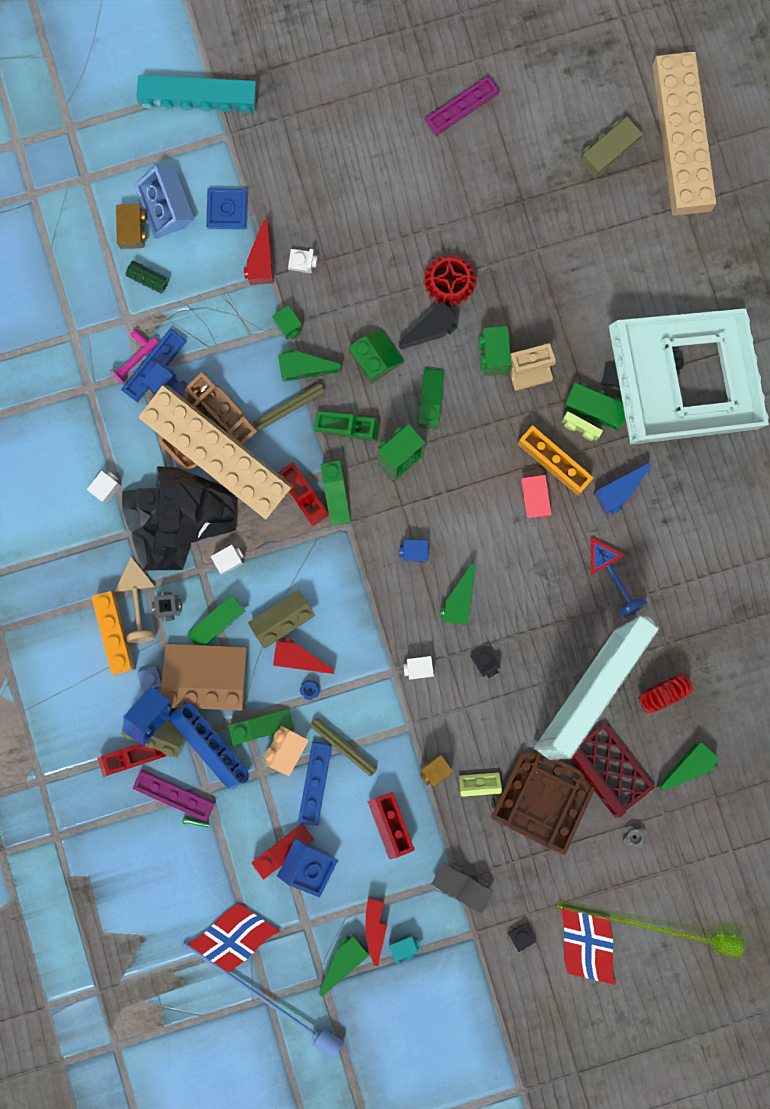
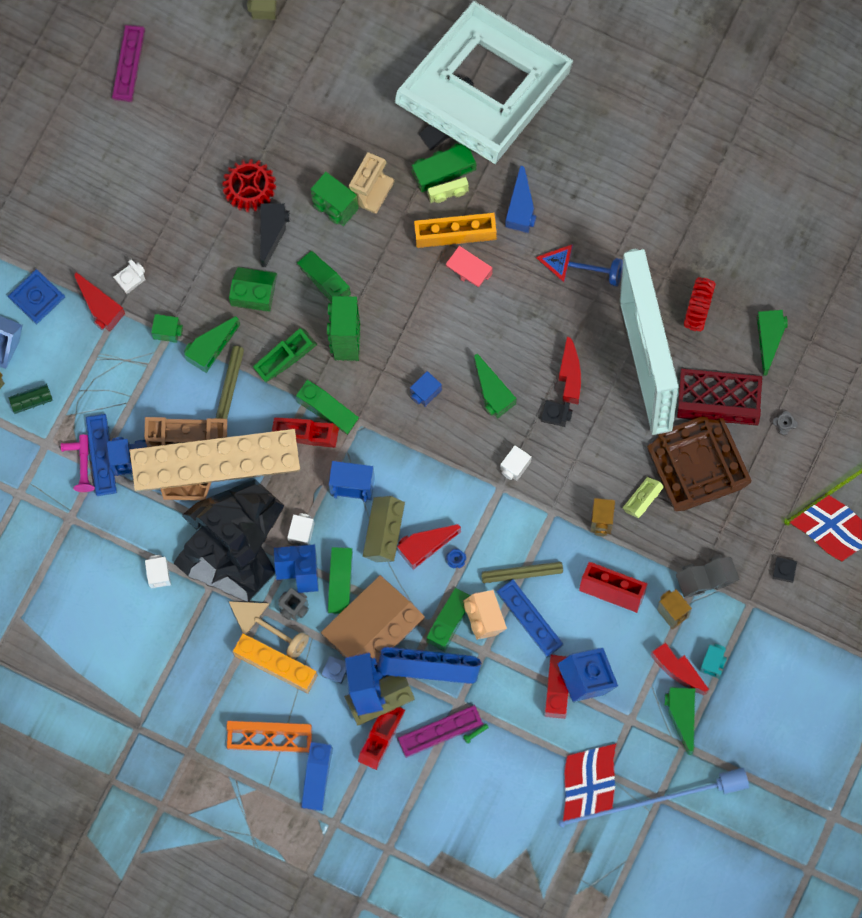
camera: 45 degrees left, 10 degrees down
none -> orange fence [227,721,312,753]
none -> blue brick [274,544,318,593]
none -> blue slope [301,742,333,811]
none -> blue container [329,461,375,502]
none -> red slope [559,337,581,405]
none -> pearl gold brick [657,589,692,630]

